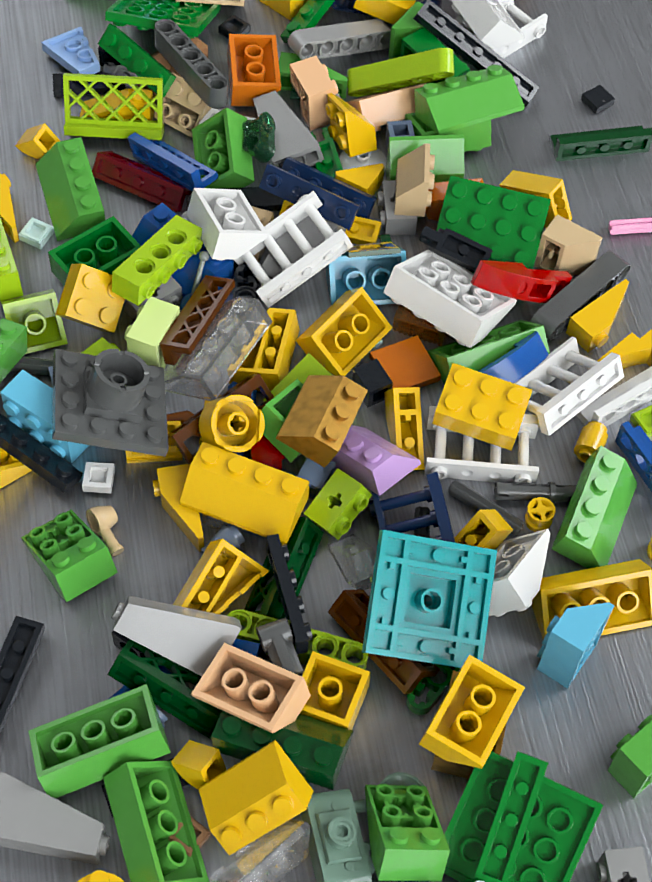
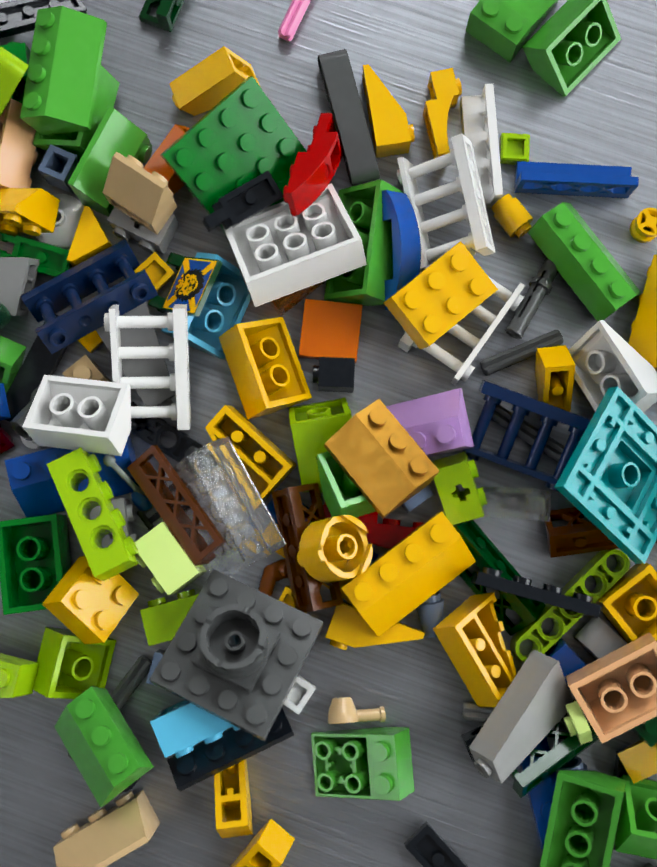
camera: 55 degrees left, 25 degrees up
dark grey piece [256,617,303,676] -> none
yellow slope [384,387,425,471] -> none
yellow wheel [524,497,556,532] -> none
tan slope [534,215,603,276] -> none
none -> yellowish green plate [563,701,593,745]

